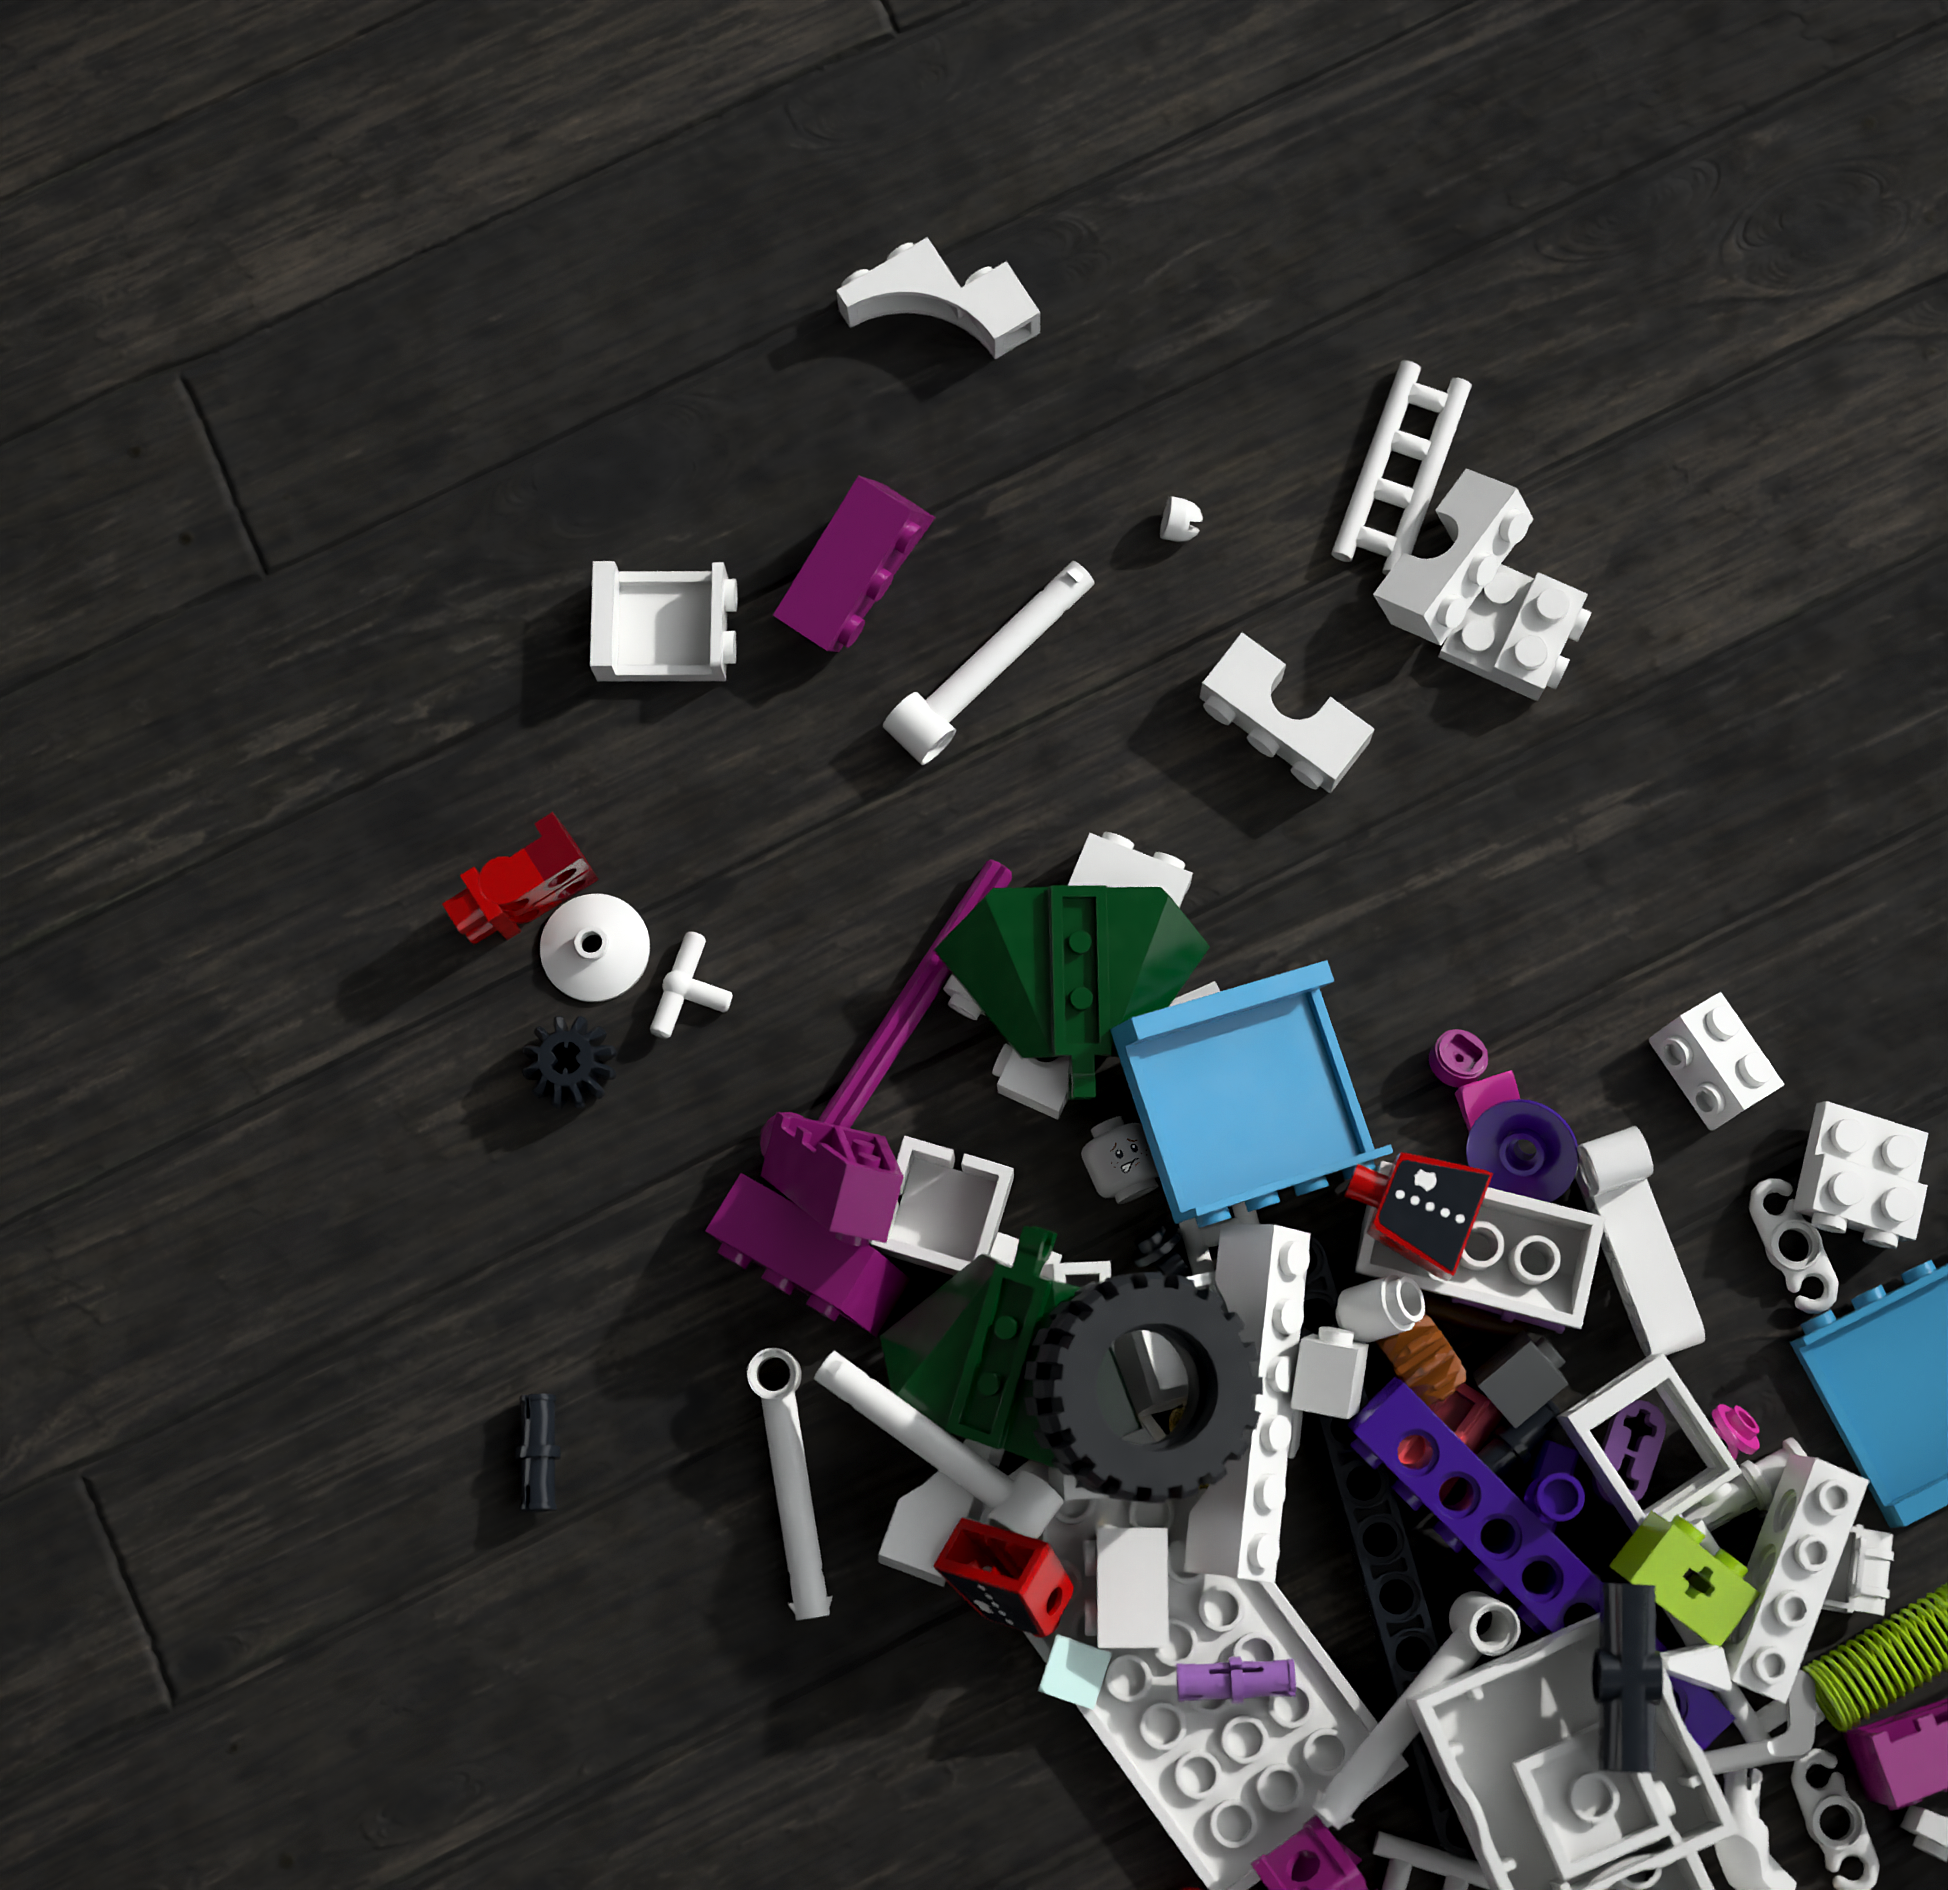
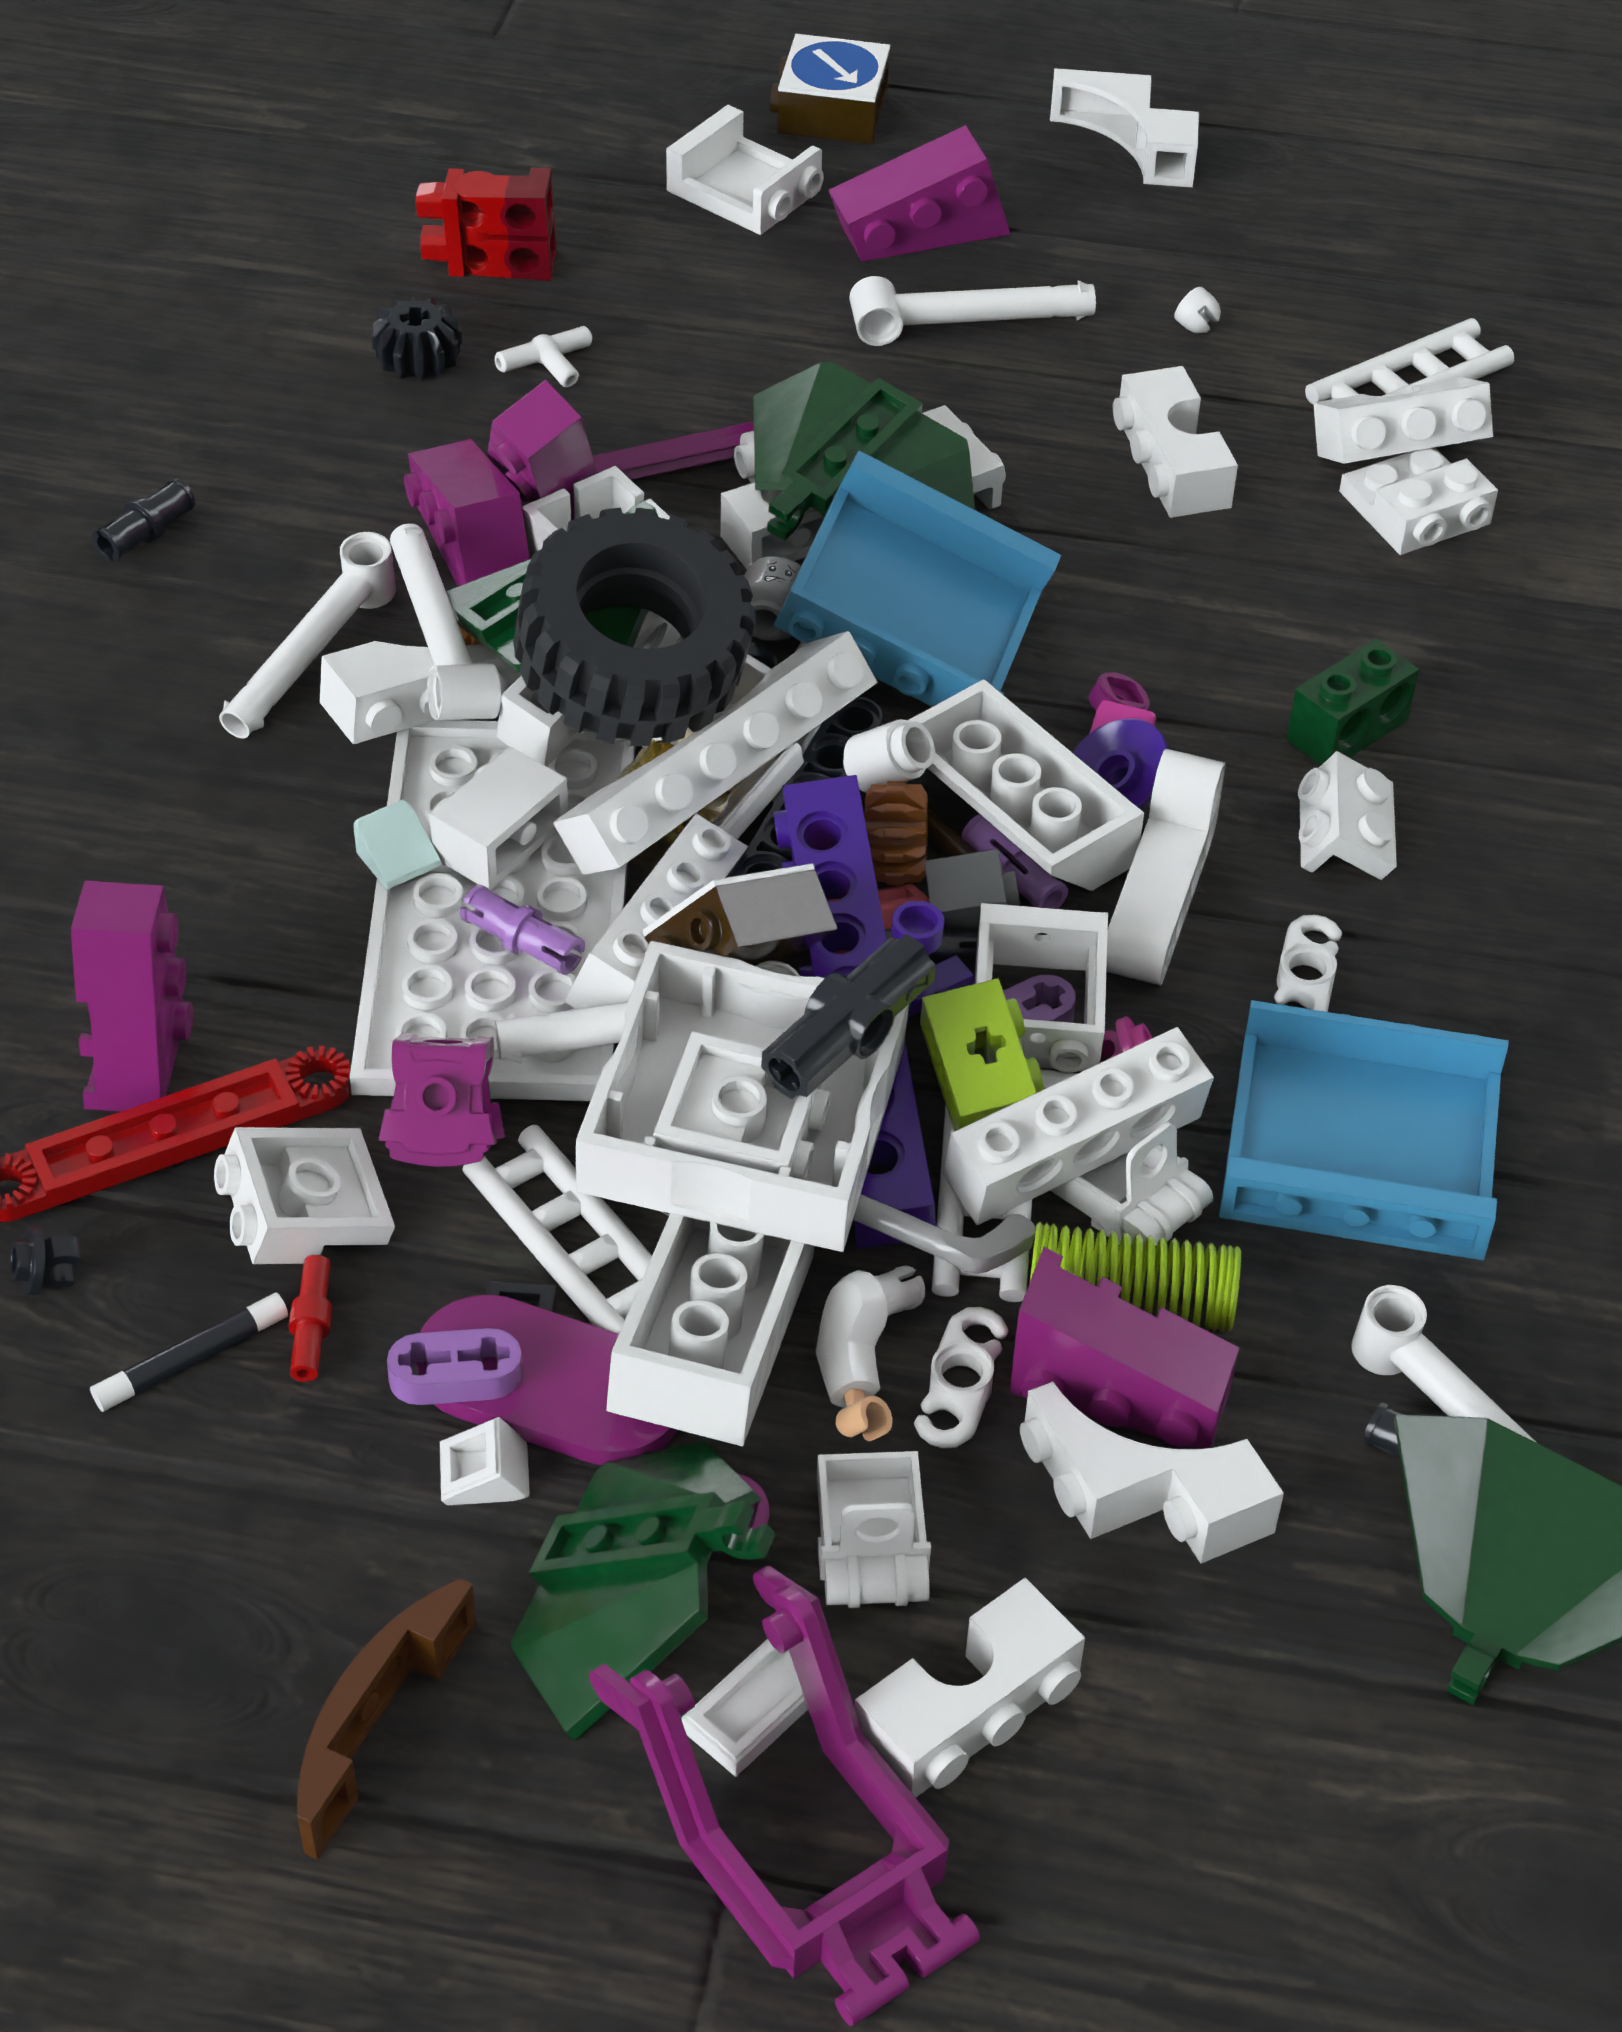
camera: 30 degrees right, 30 degrees down
white dish [540,894,650,1002] -> none
red torso [933,1517,1074,1638] -> none
white brick [1290,1327,1369,1419] -> none
black torso [1344,1152,1493,1282] -> none
white slope [1660,1644,1732,1691] -> none
white plate [1792,1101,1928,1249] -> none
none -> white brick [564,814,748,1009]
none -> piece [642,863,837,966]
none -> piece [770,34,890,144]
none -> dark green brick [1286,639,1419,766]

